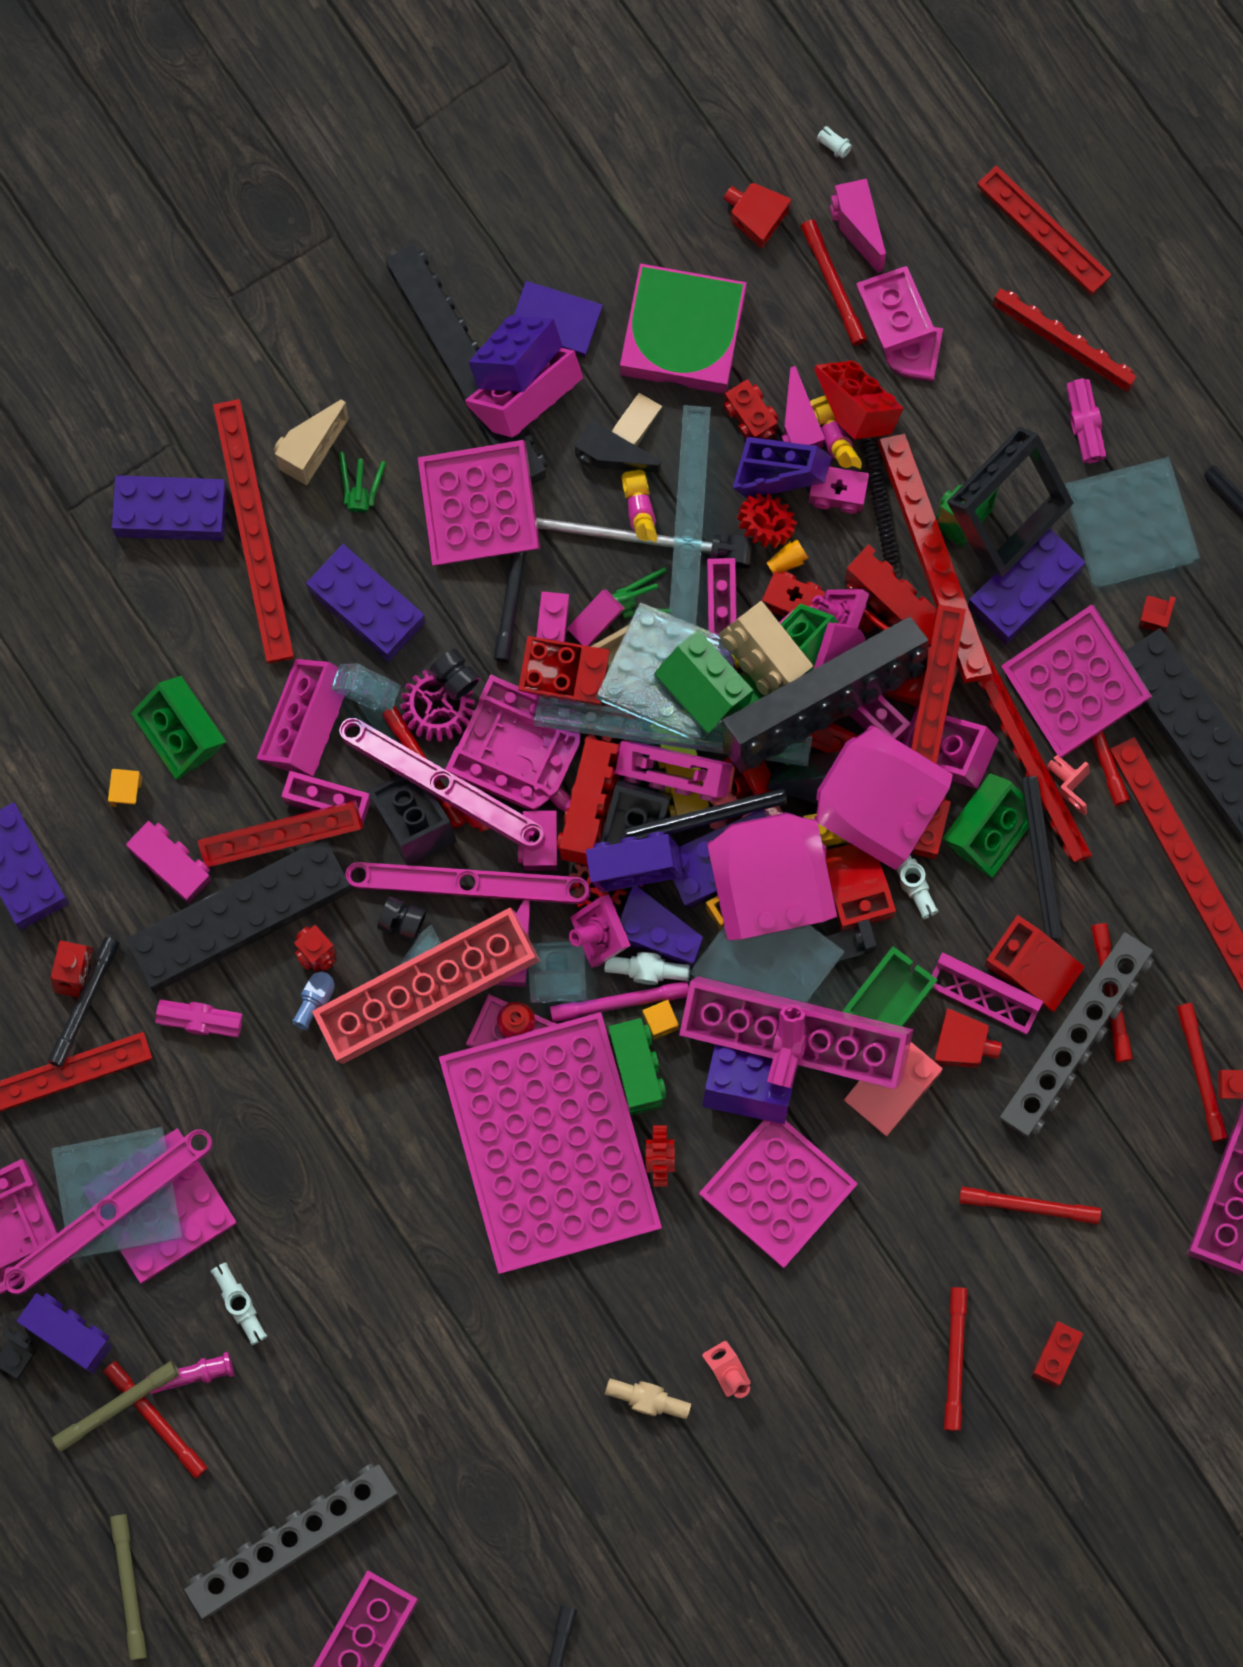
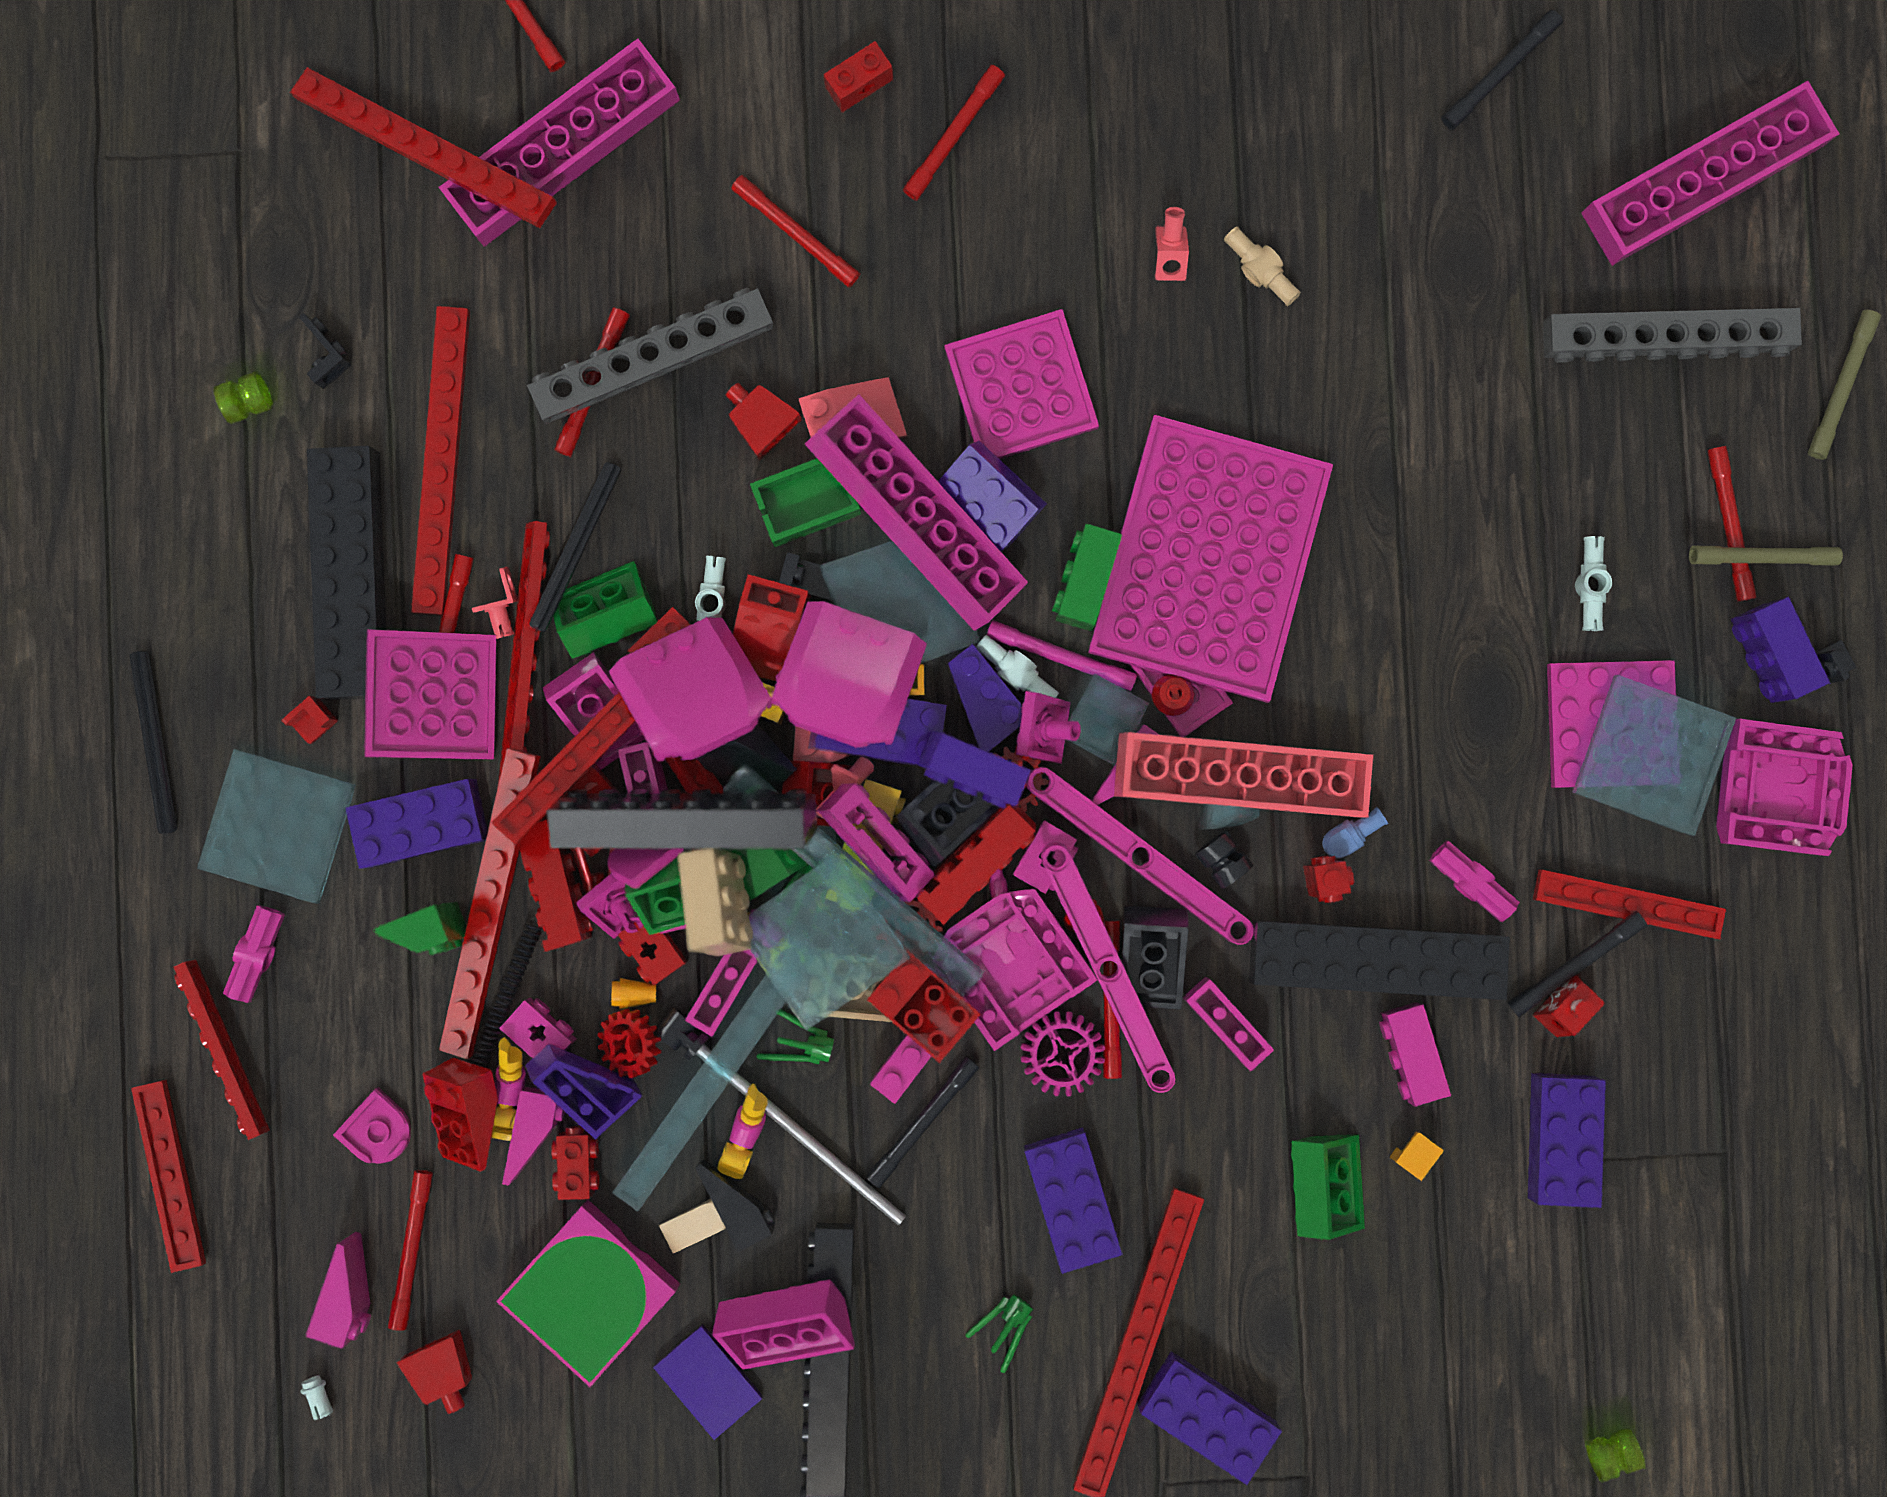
camera: 150 degrees left, 10 degrees up
dark pink beam [3,1129,213,1295] -> none
dark pink pin [146,1352,234,1394] -> none
red plate [198,800,363,867] -> none
dark pink slope [256,659,352,776] -> none
tan slope [274,400,349,486] -> none
clear light blue brick [331,664,401,711] -> none
dark pink plate [418,440,540,566] -> none
black wheel [429,649,481,701] -> none
dark purple brick [469,315,563,392] -> none
dark pink tile [567,589,625,646] -> none
black axle [624,789,787,840] -> none
light orange piece [642,1000,679,1040] -> none
red gear [646,1125,675,1187] -> none
green slope [654,630,753,735] -> none
dark pink piece [767,1004,807,1088] -> none
dark pink plate [856,266,936,354] -> none
dark pink fence [932,952,1043,1035] -> none
black window [947,427,1074,578] -> none
red slope [984,915,1085,1013] -> none
red piece [1176,1003,1228,1142] -> none

